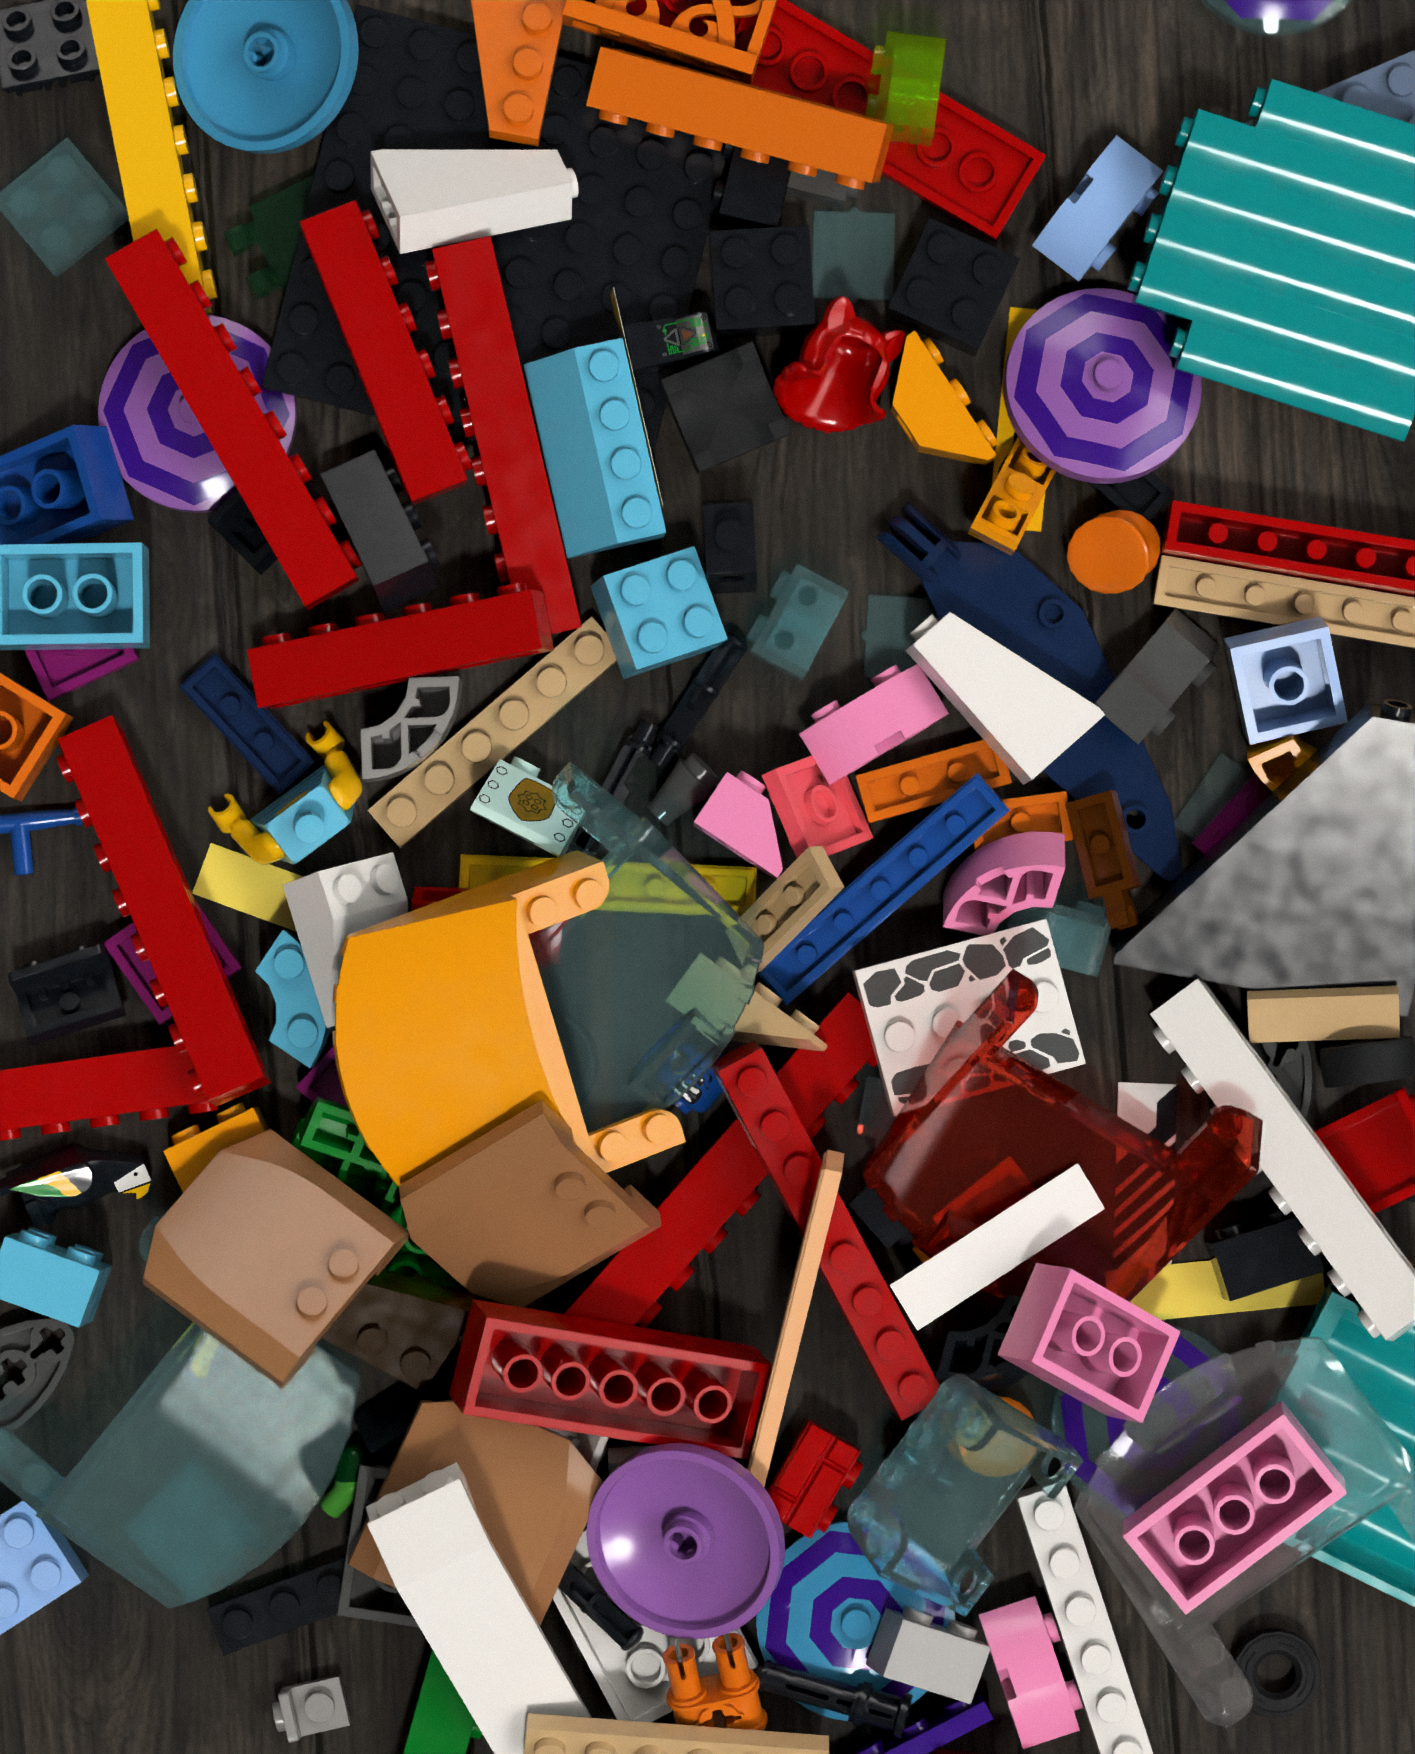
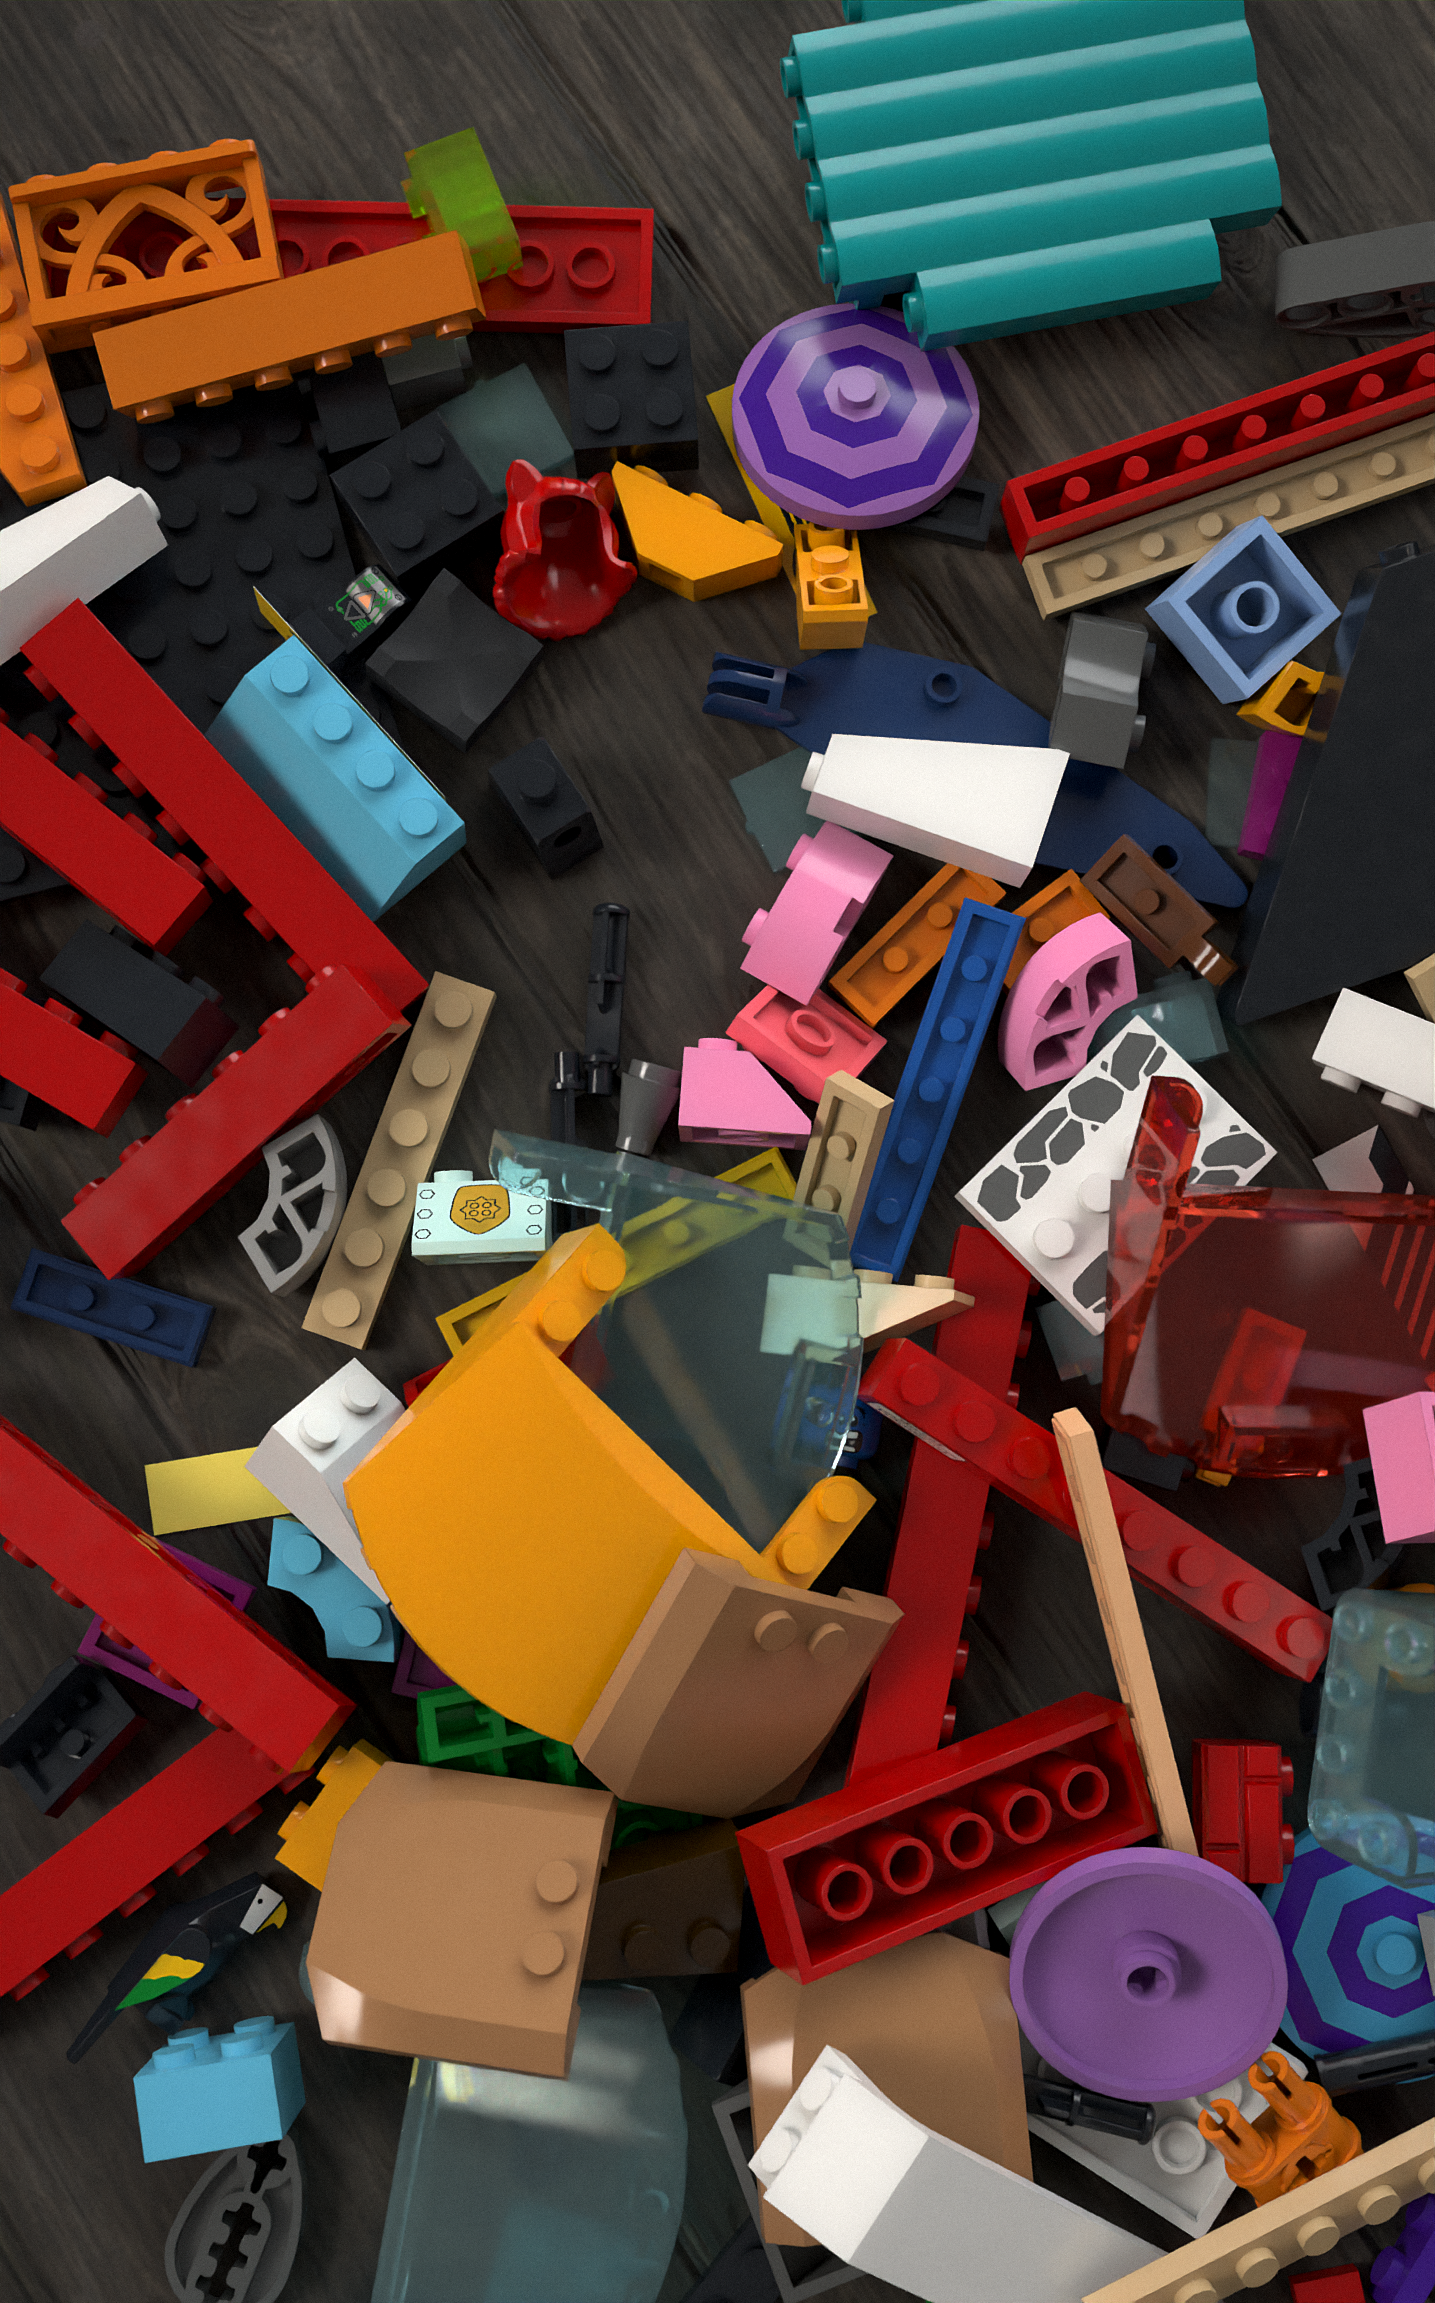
camera: 30 degrees left, 5 degrees down
torso [208,721,362,865] -> none
arm [320,1442,368,1518] -> none
medium azure brick [590,546,728,679] -> none
clear light blue brick [746,563,850,682] -> none
white sticker [890,1163,1105,1331] -> none
light blue brick [1032,135,1164,281] -> none
orange piece [1067,510,1161,594] -> none

